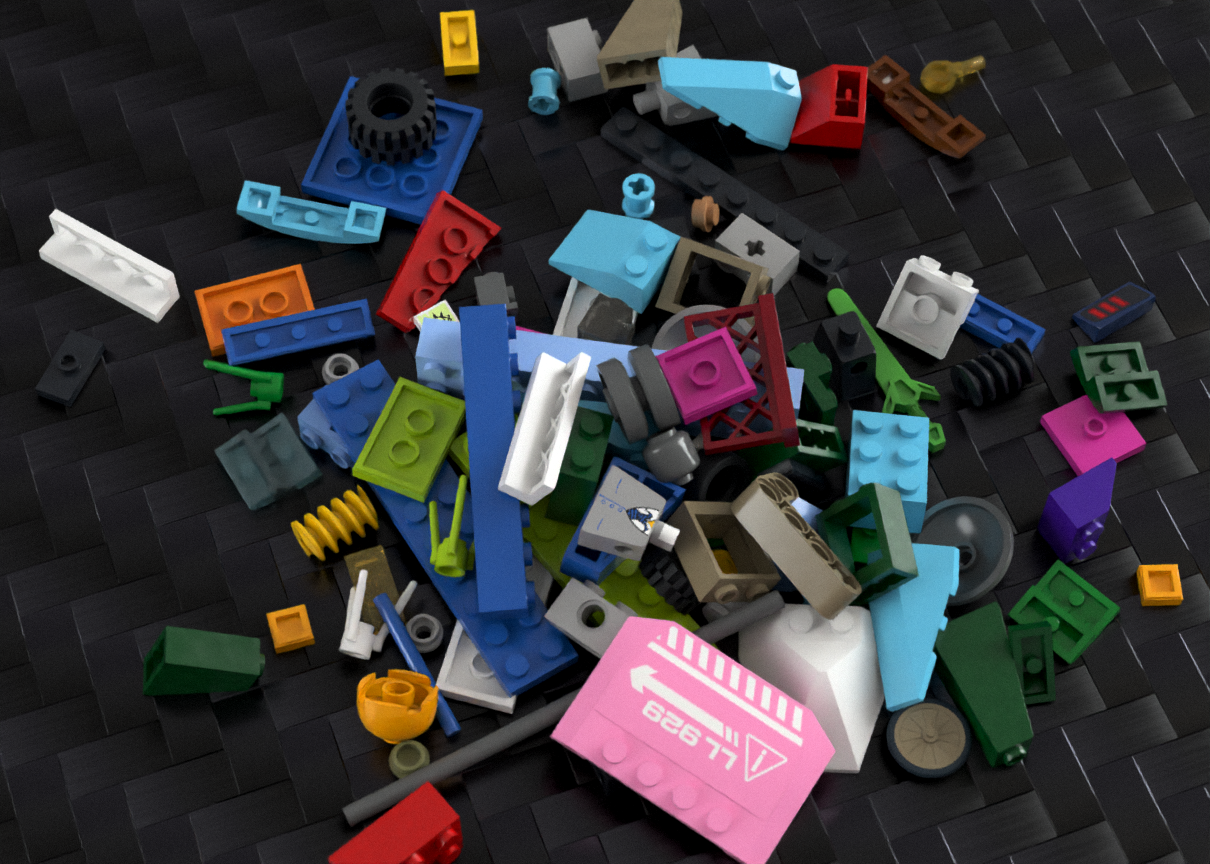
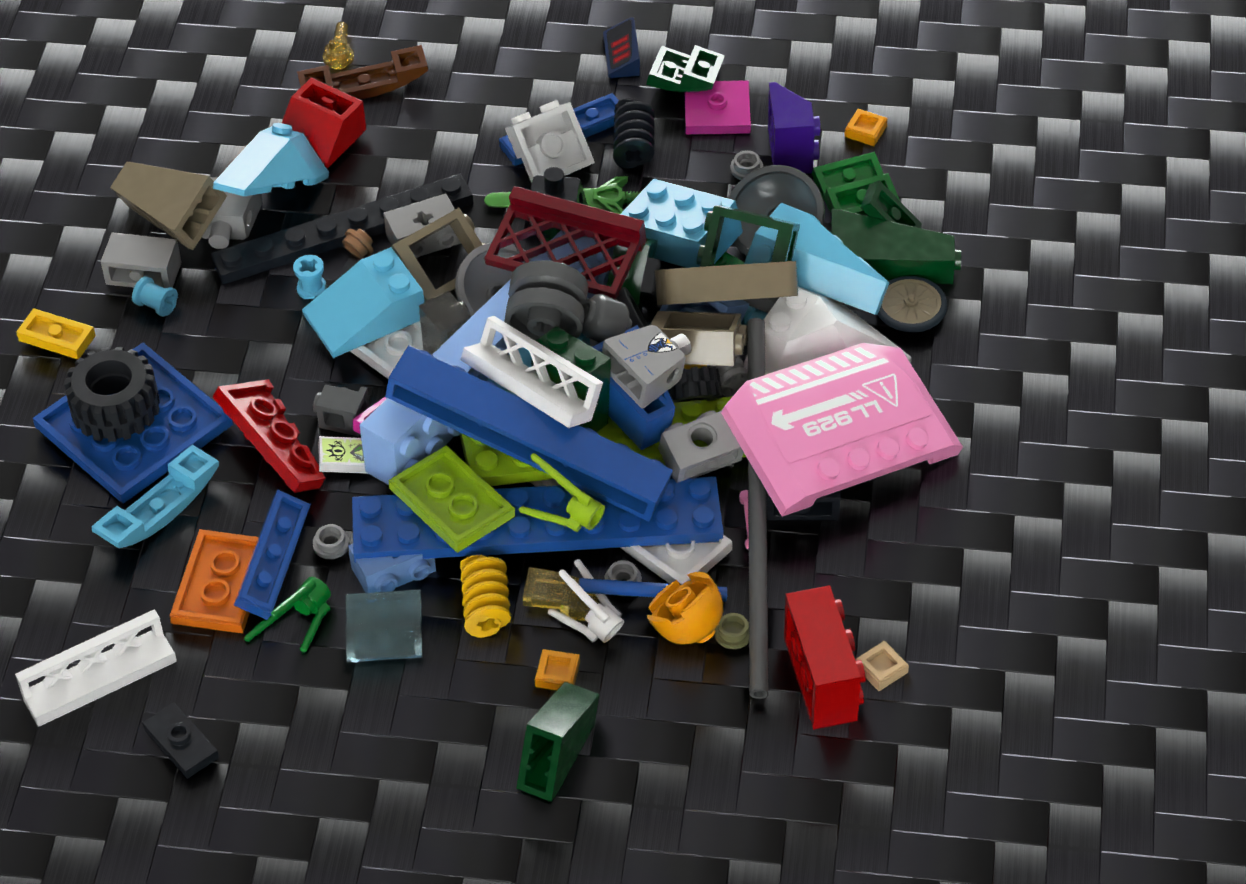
camera: 60 degrees left, 10 degrees down
dark pink plate [655,327,757,425] -> none
none -> light grey plate [730,151,763,180]

